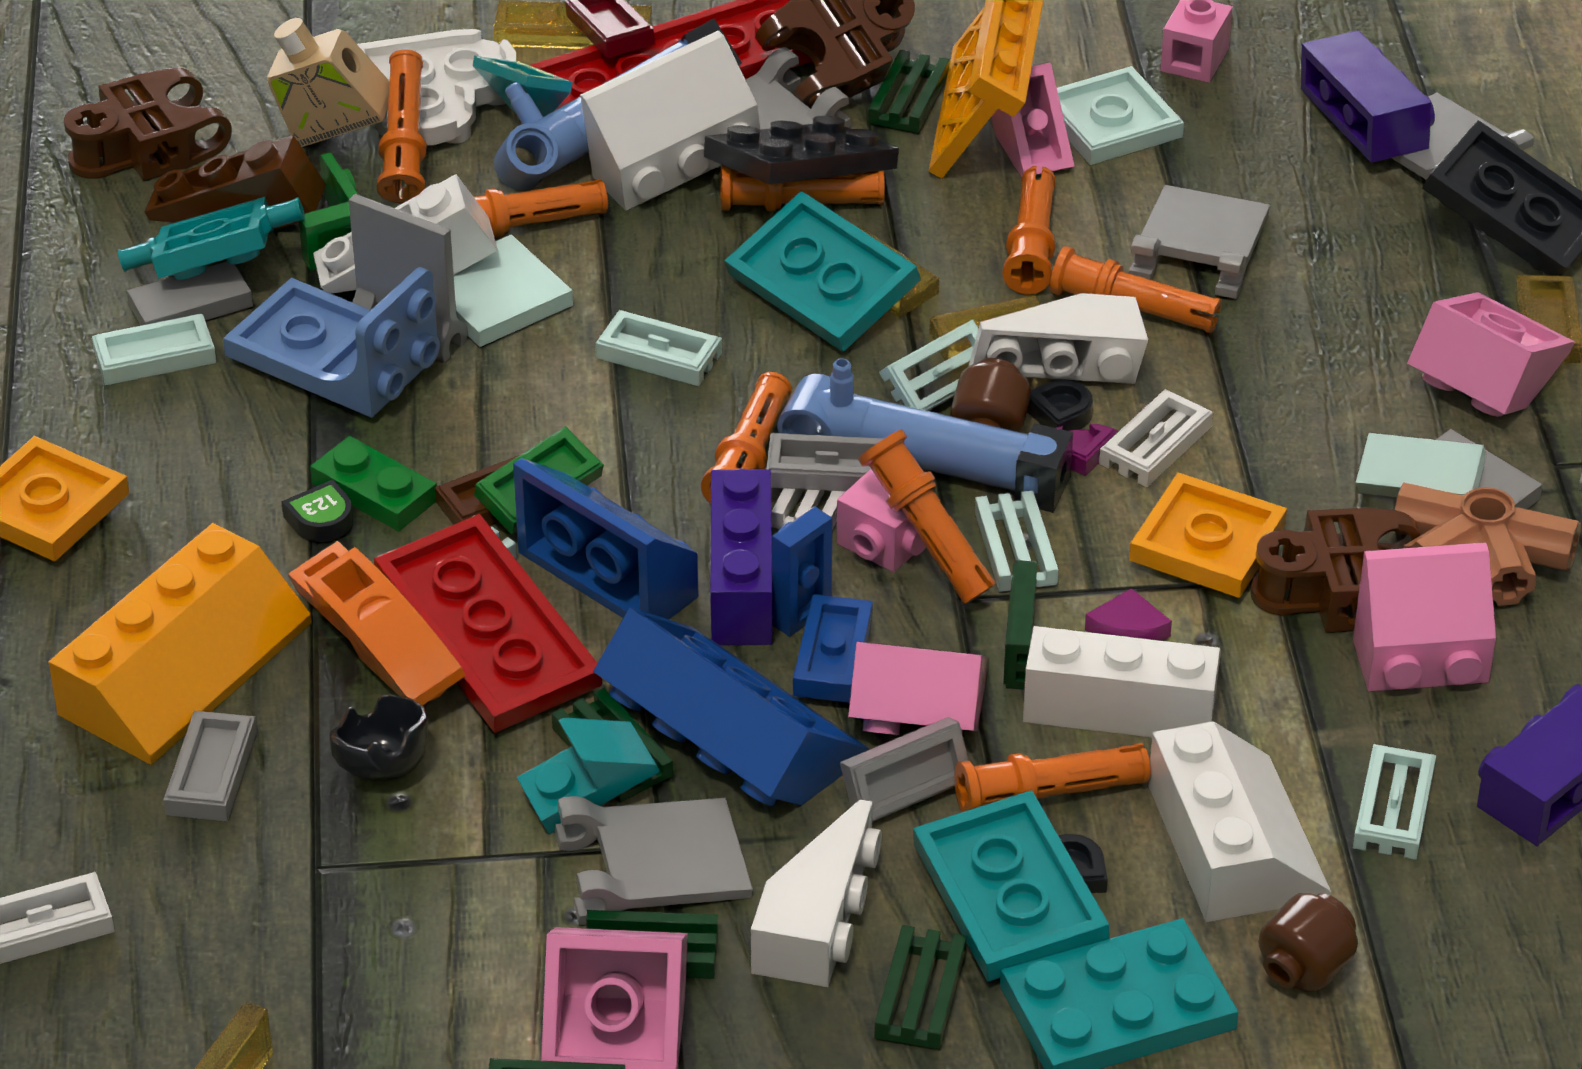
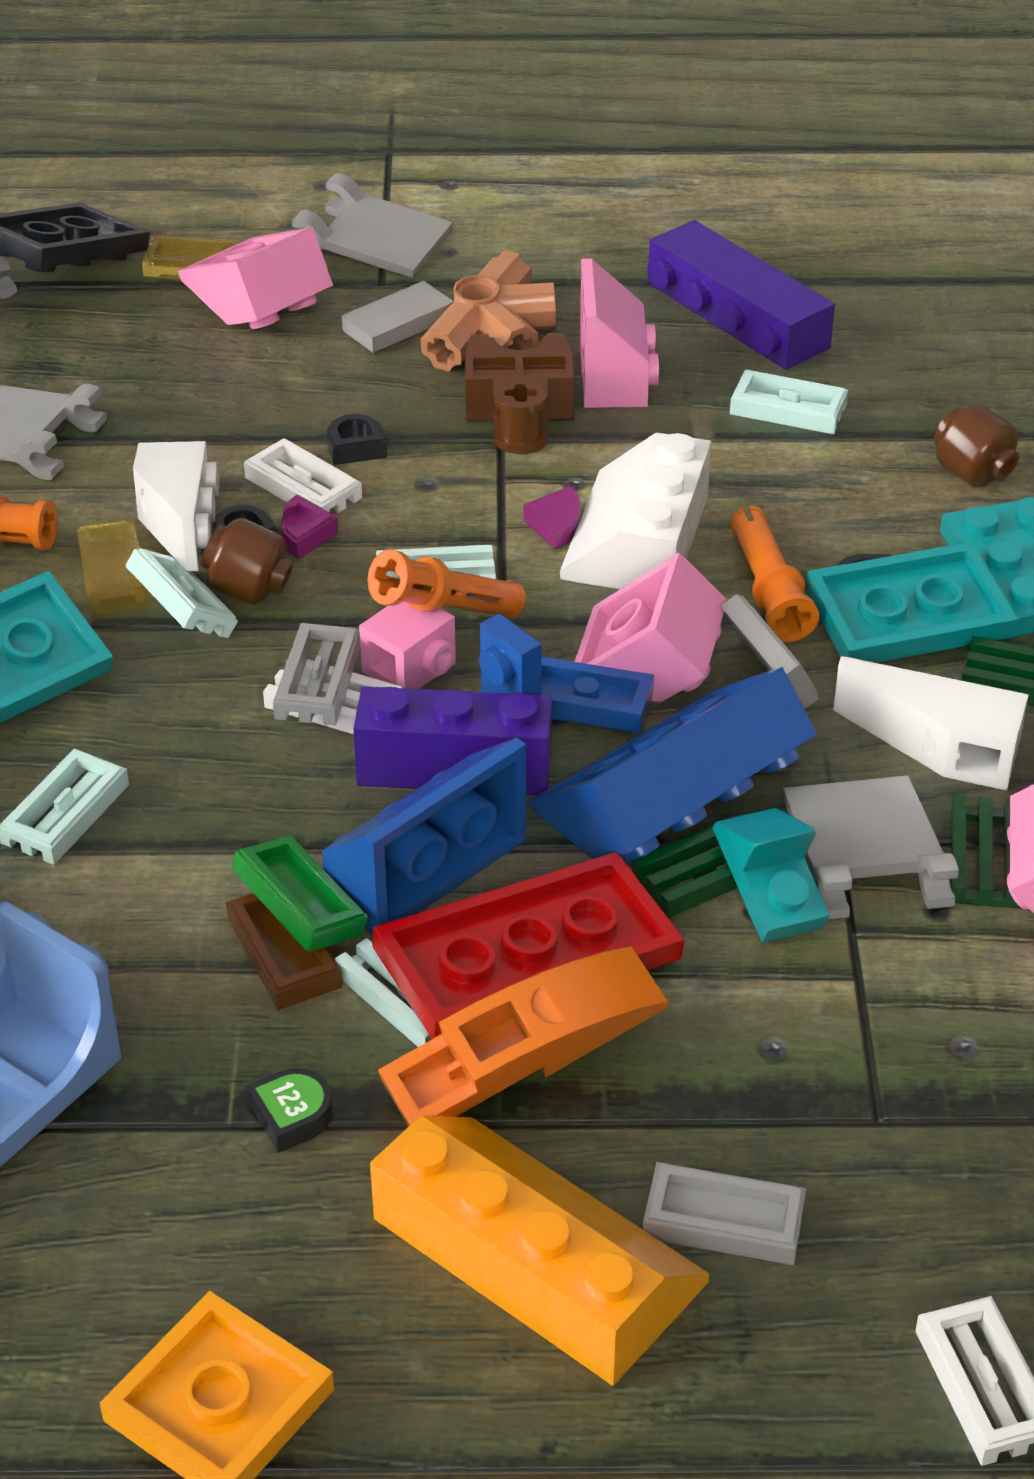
camera: 85 degrees left, 0 degrees up
green plate [310,436,437,532] -> none
black hair [330,694,428,781] -> none
orange pin [701,372,792,504] -> none
medium blue piece [777,358,1073,513] -> none
dark green tile [1003,560,1038,690] -> none
orange pin [1049,246,1222,334] -> none
light orange plate [1129,472,1287,598] -> none
white slope [1148,721,1331,922] -> none
light aqua tile [1356,433,1486,497] -> none
none -> black tile [327,414,387,465]

